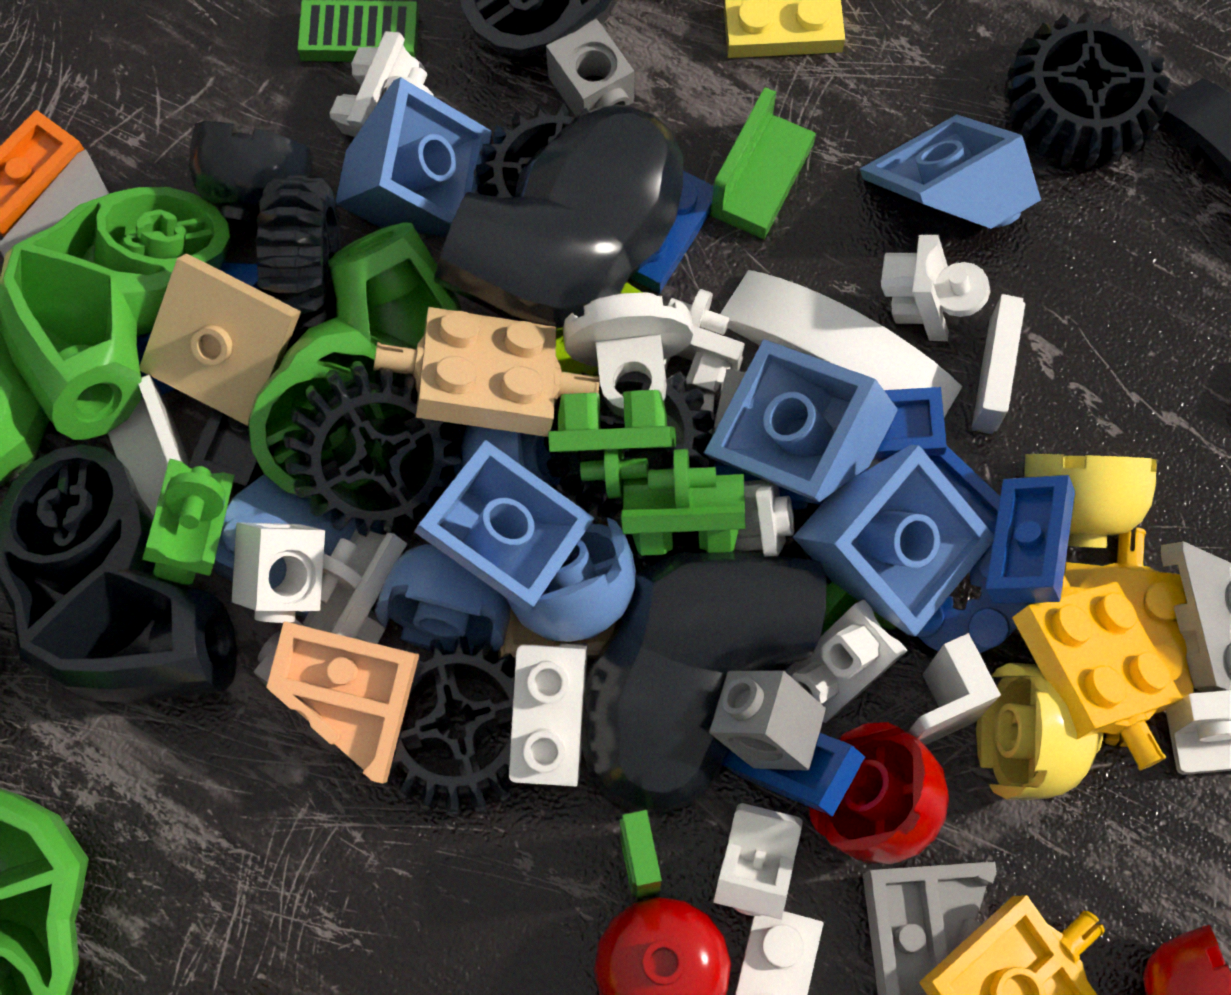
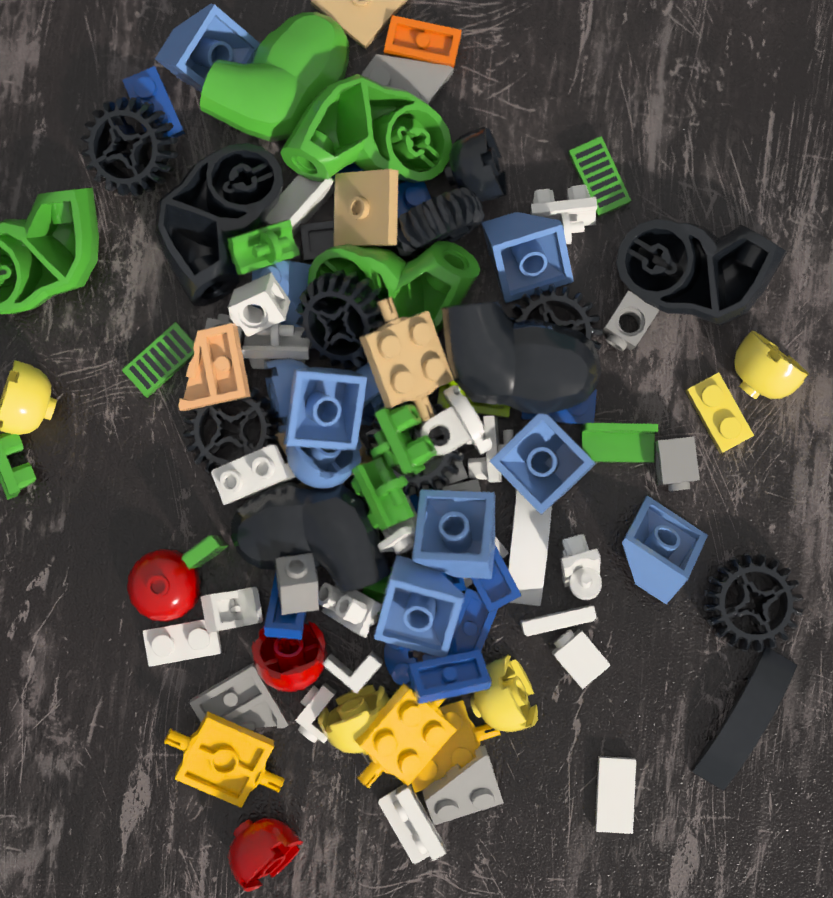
camera: 70 degrees right, 15 degrees up
none -> tile [122,322,194,398]
none -> white bracket [295,683,337,743]
none -> medium blue slope [490,414,596,515]
none -> white brick [551,629,611,689]
none -> light grey brick [654,436,700,491]

